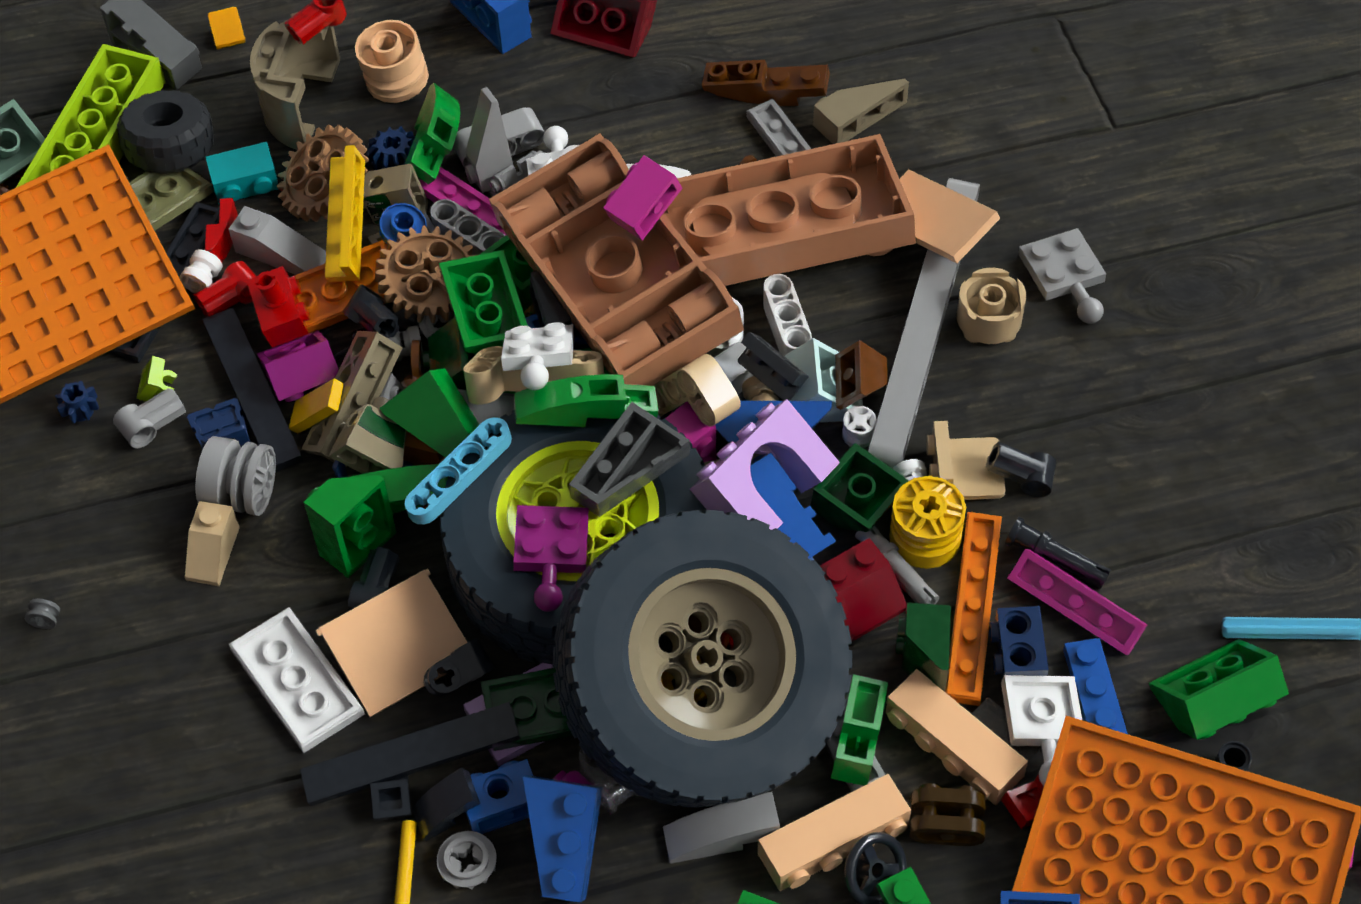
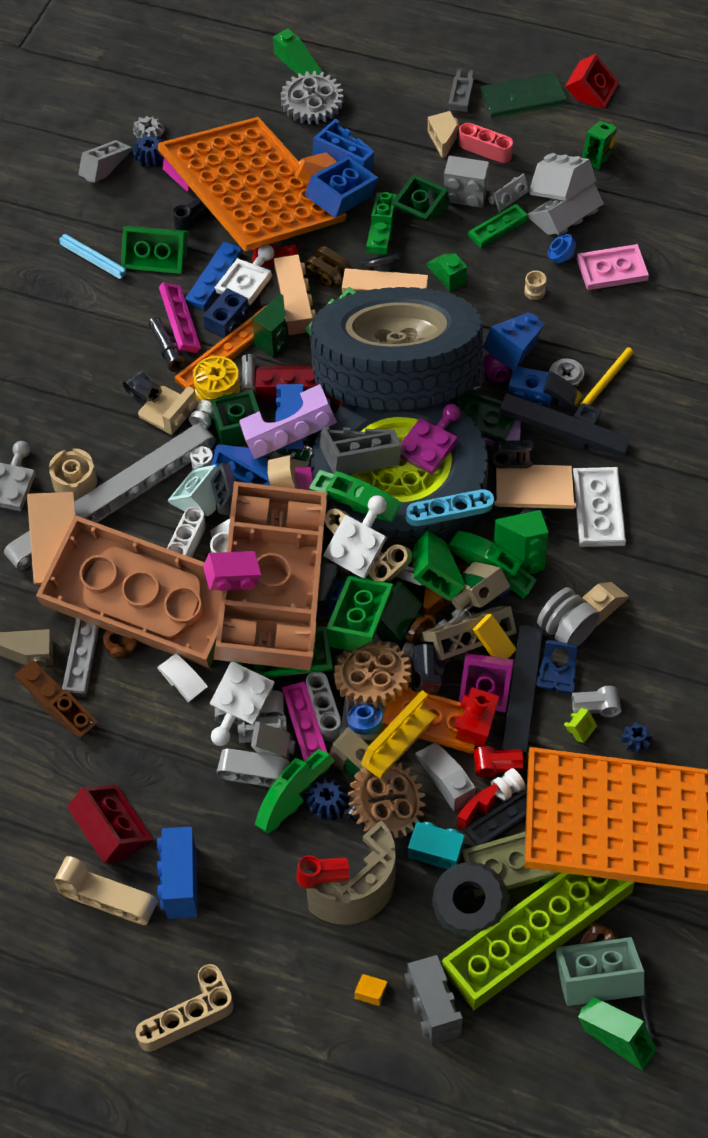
camera: 145 degrees left, 0 degrees up
light nougat wheel [355,20,429,103] -> none
reddish brown slope [835,340,888,410] -> none

